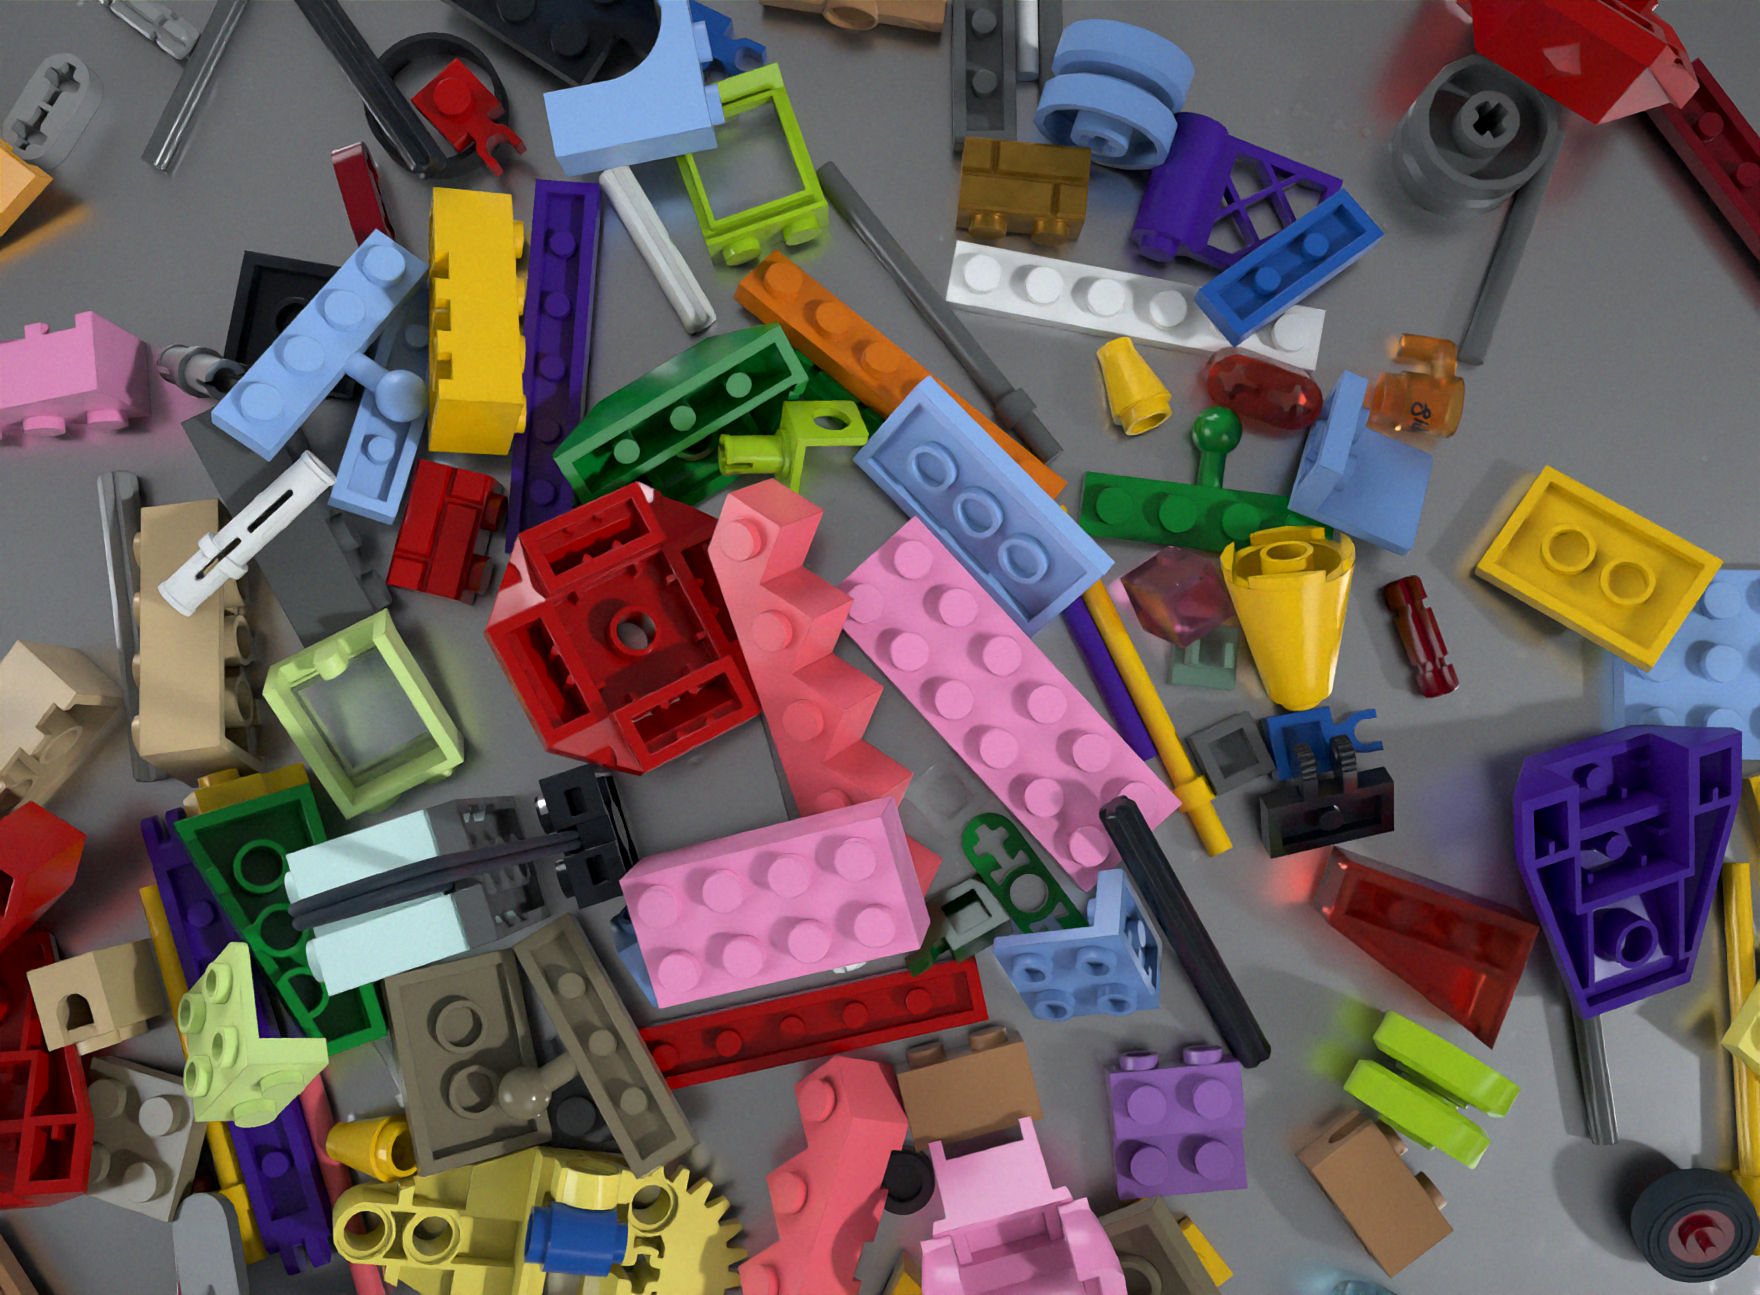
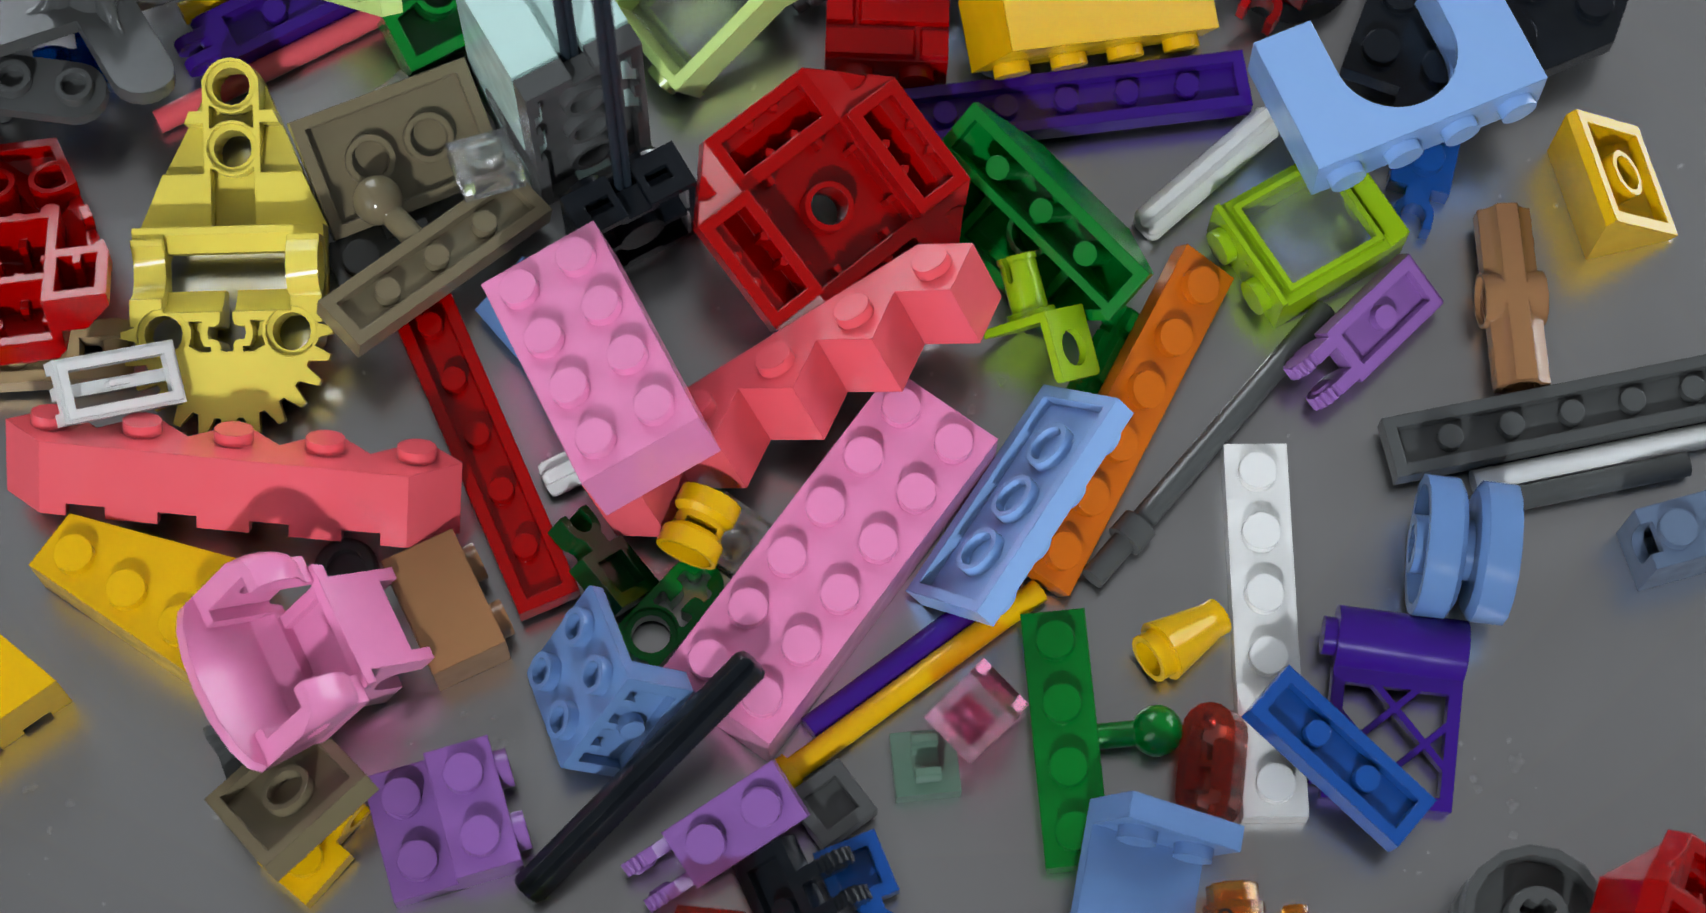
camera: 80 degrees right, 15 degrees down
yellow cone [326,1114,417,1183] -> none
blue brick [524,1200,628,1277] -> none
pearl gold brick [956,136,1091,246] -> none
yellow cone [1220,526,1356,711] -> none
none -> clear plate [446,127,526,202]
none -> medium lavender hinge [621,758,811,913]
none -> yellow wheel [656,482,741,570]
none -> medium lavender hinge [1283,253,1444,411]

